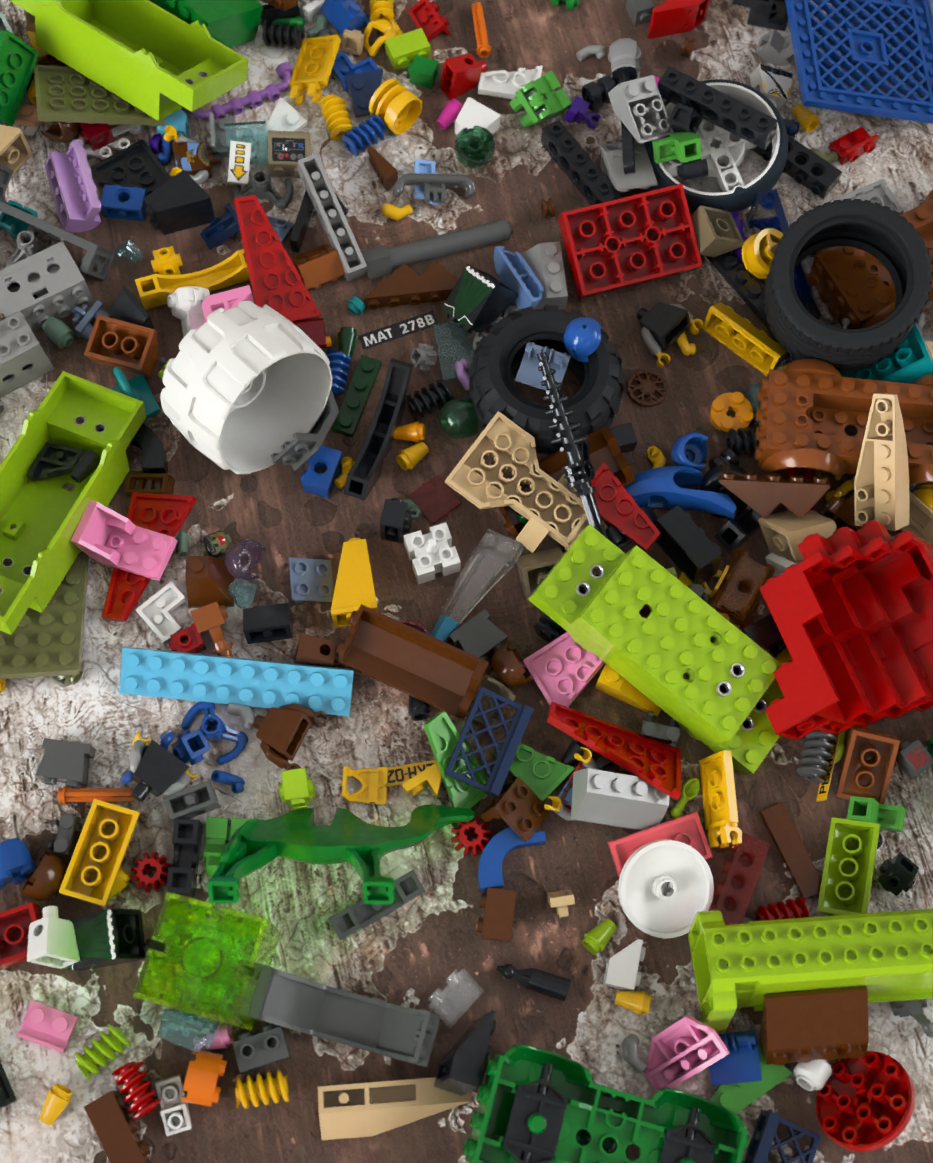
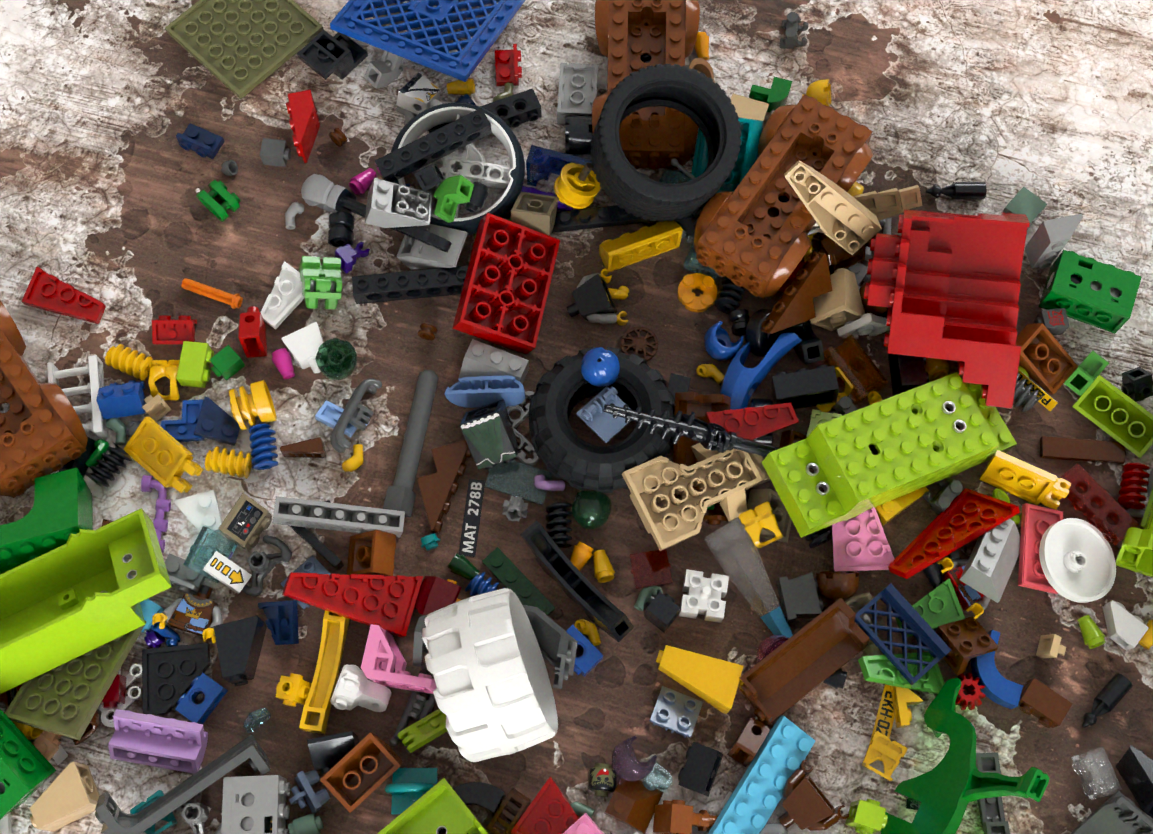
camera: 60 degrees left, 0 degrees up
none -> yellow piece [738,501,784,548]

